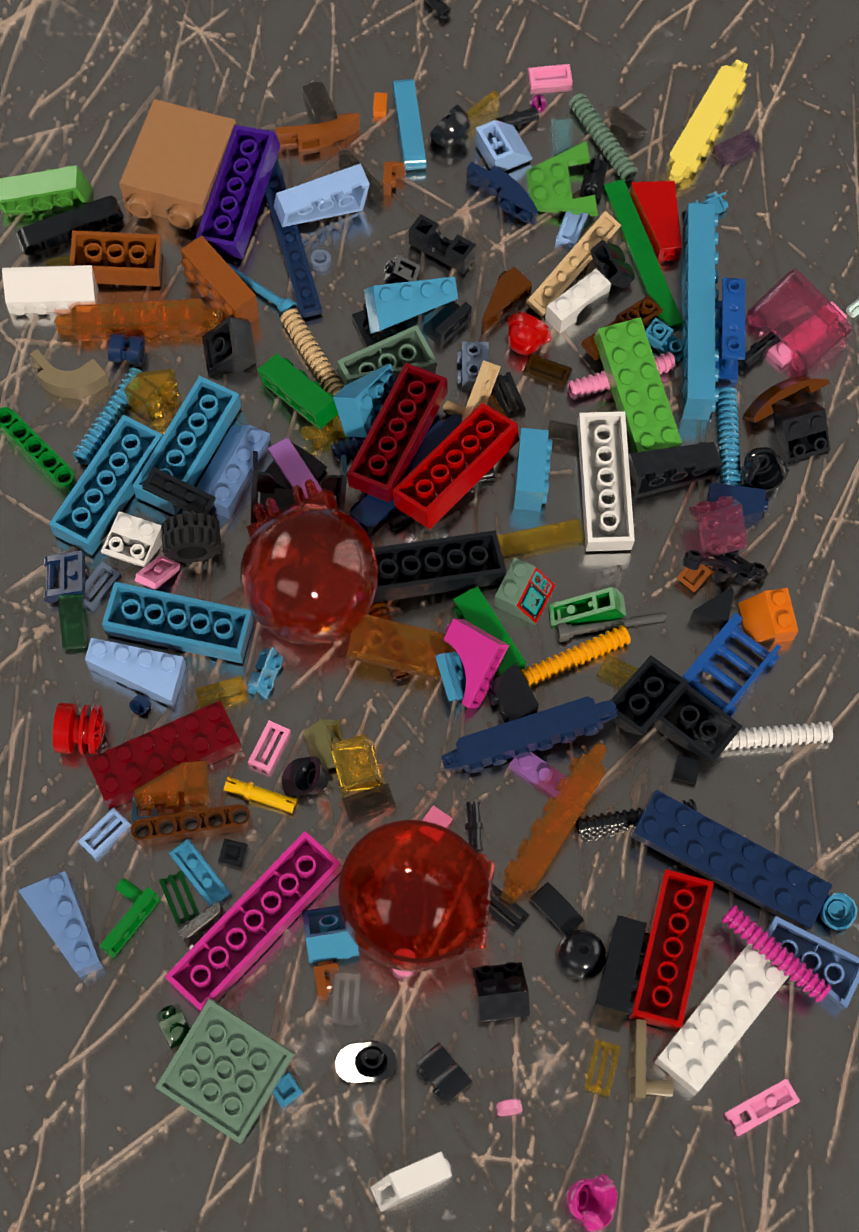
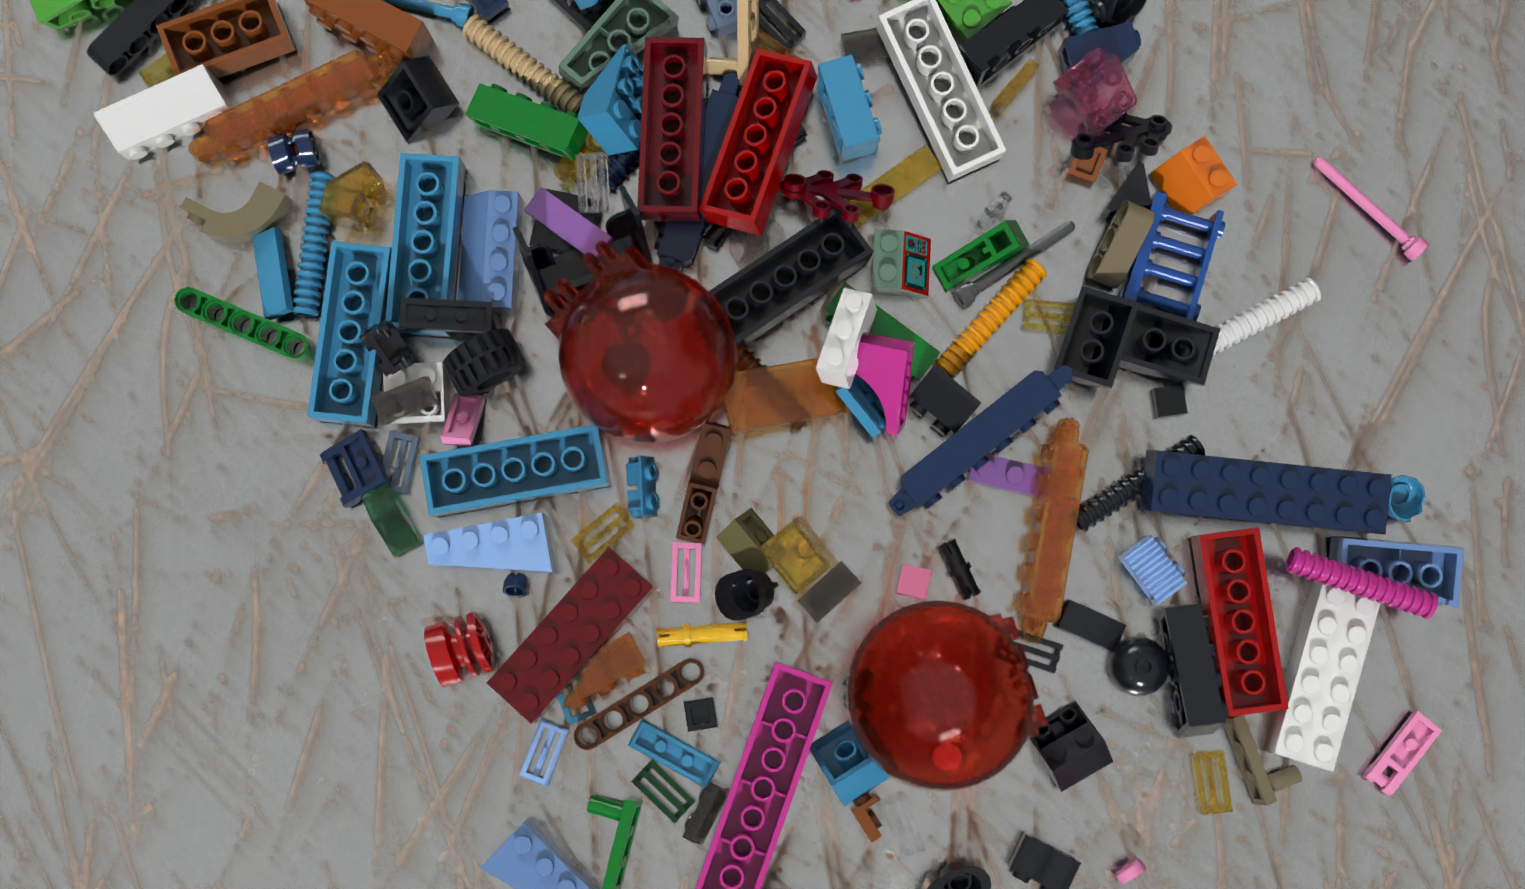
camera: 20 degrees left, 15 degrees up
none -> dark azure tile [252,227,294,320]
none -> black piece [359,319,415,377]
none -> clear smoke plate [371,376,439,426]
none -> clear tile [575,152,610,214]
none -> reddish brown slope [676,420,733,545]
none -> dark red plant [779,170,895,222]
none -> white arch [816,288,877,389]
none -> clear yellow tile [989,58,1039,117]
none -> dark tan beam [1088,200,1154,289]
none -> light blue brick [1117,535,1187,605]

